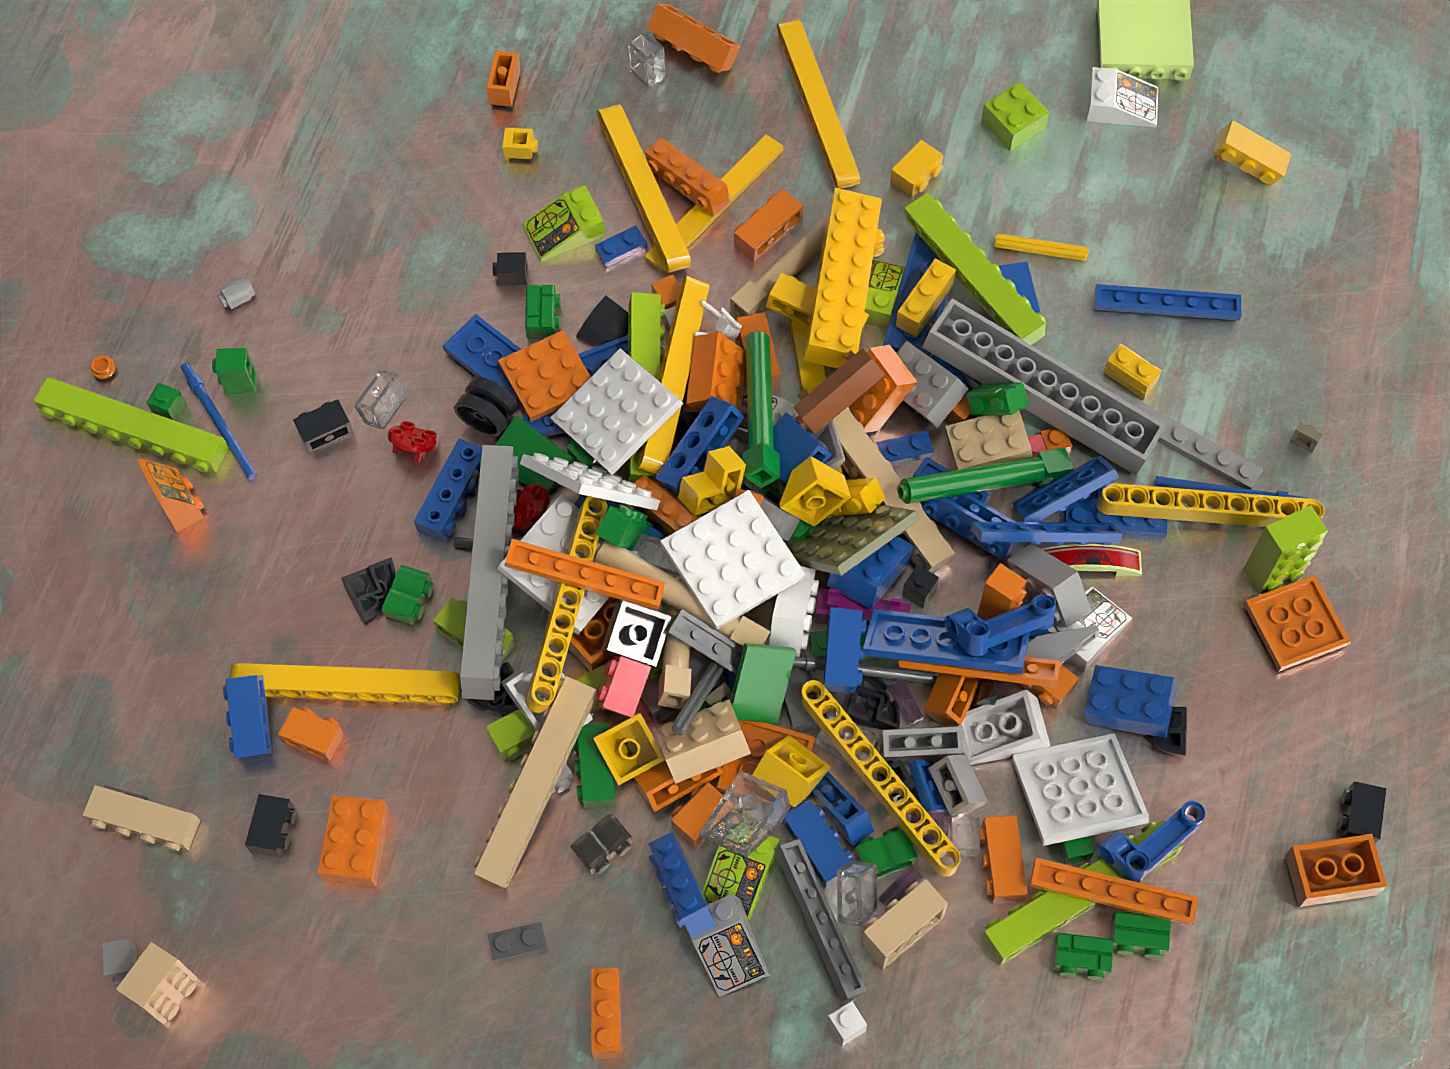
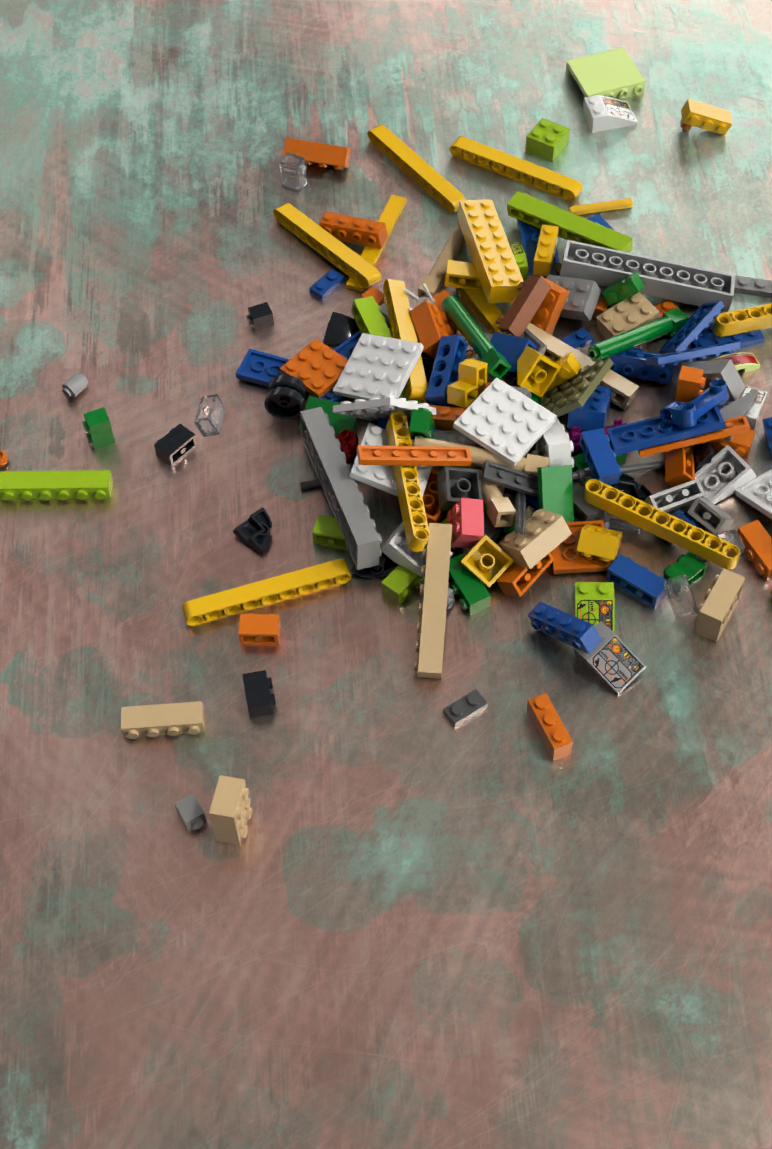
camera: 20 degrees left, 10 degrees down
orange slope [137,458,204,532] -> none
green brick [146,382,187,421] -> none
blue bar [180,362,257,480] -> none
blue brick [223,675,272,758] -> none
orange brick [317,795,390,888] -> none
green brick [382,565,434,625] -> none
red plate [387,421,437,463] -> none
blue brick [414,438,482,542] -> none
orange brick [486,50,521,107] -> none
yellow brick [502,128,538,160] -> none
lime slope [522,185,606,262] -> none
green brick [525,285,561,339] -> none
clear smoke brick [570,813,633,875] -> none
orange brick [671,782,732,848] -> none
clear slope [699,770,791,858] -> none
orange brick [734,189,804,262] -> none
dark grey plate [774,839,867,1002] -> none
blue slope [810,772,874,846] -> none
white brick [828,1001,867,1046] -> none
piece [878,865,924,906] -> none
clear purple piece [888,680,924,726] -> none
yellow brick [890,140,943,198] -> none
black brick [902,564,939,609] -> none
blue plate [1094,284,1242,321] -> none
yellow brick [1103,344,1162,400] -> none
none -> yellow beam [449,136,583,202]

